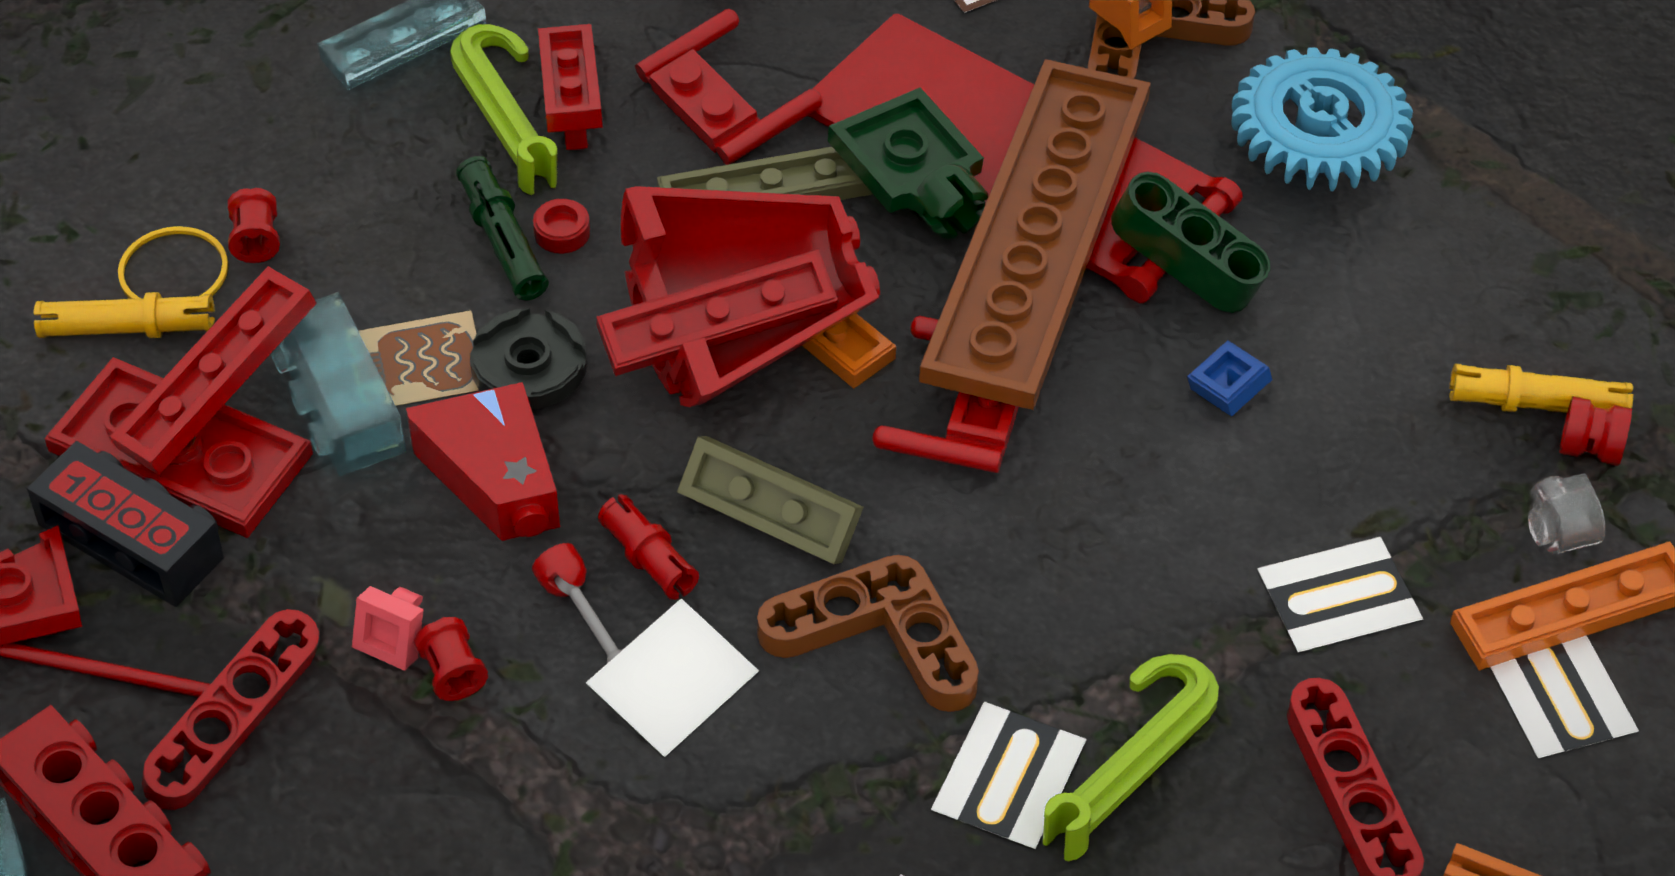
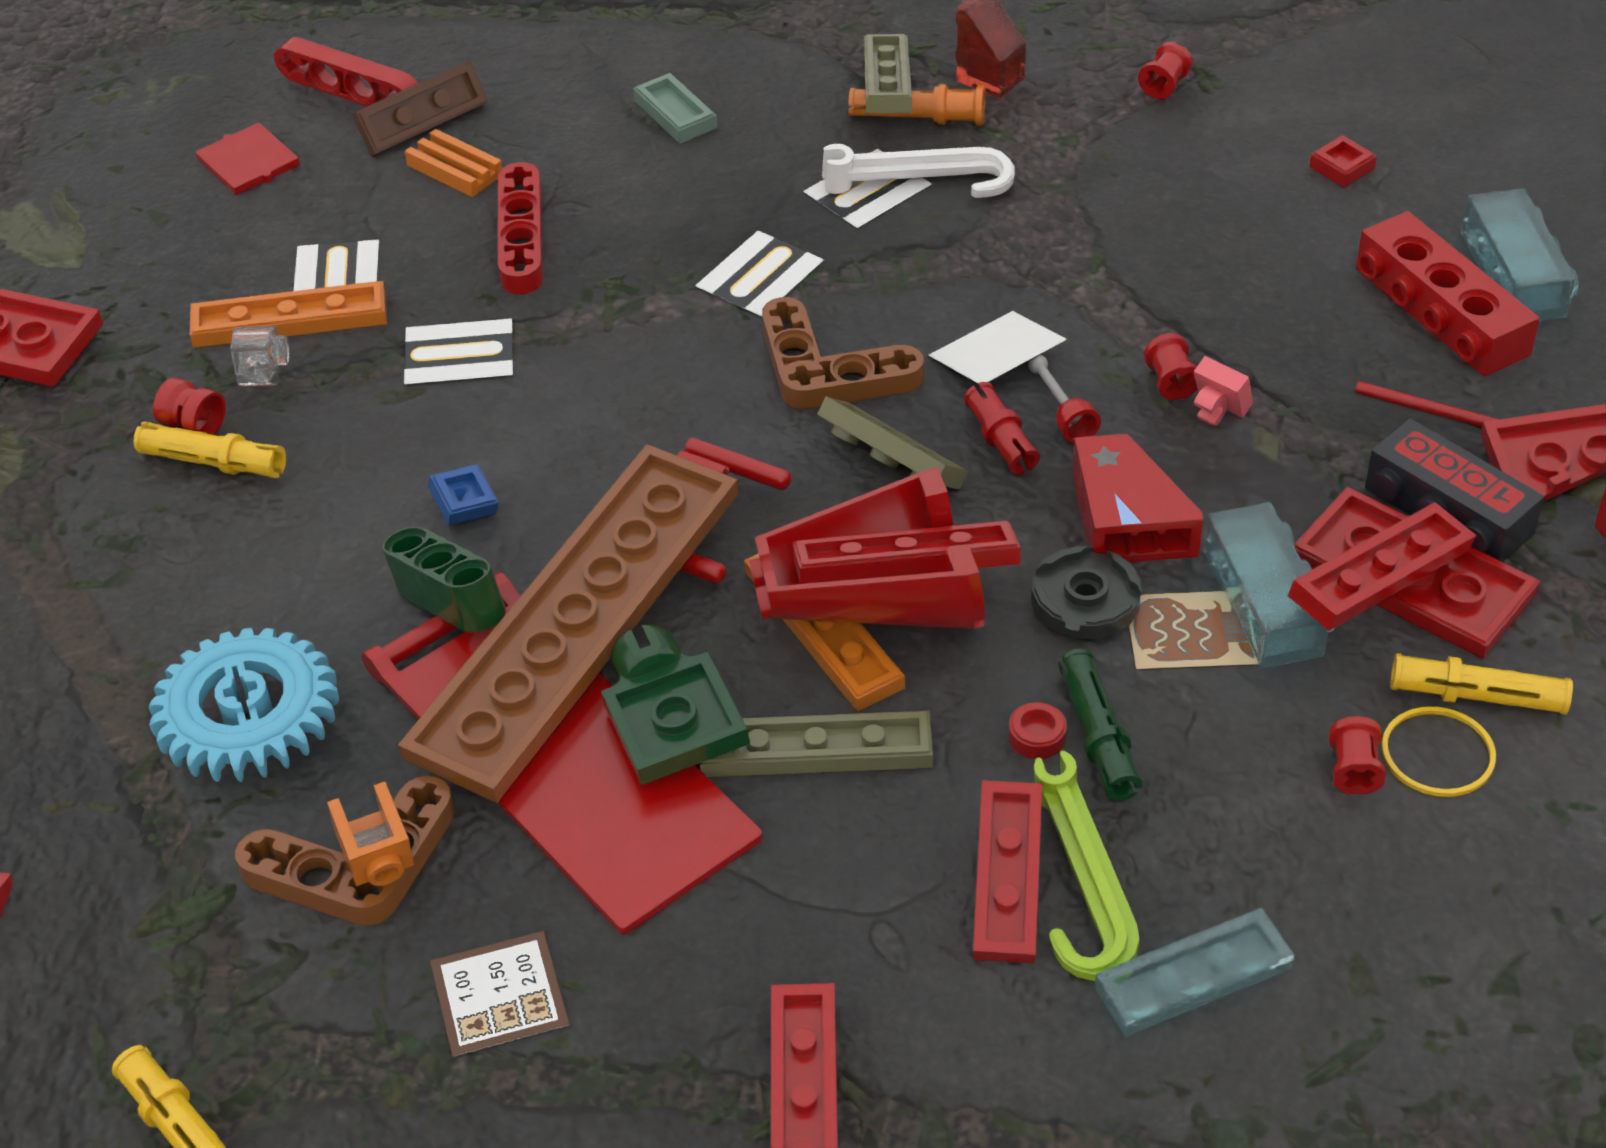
camera: 165 degrees left, 5 degrees down
red beam [142,609,319,810] -> none
red plate [635,9,823,165] -> none
lime piece [1042,654,1219,861] -> none

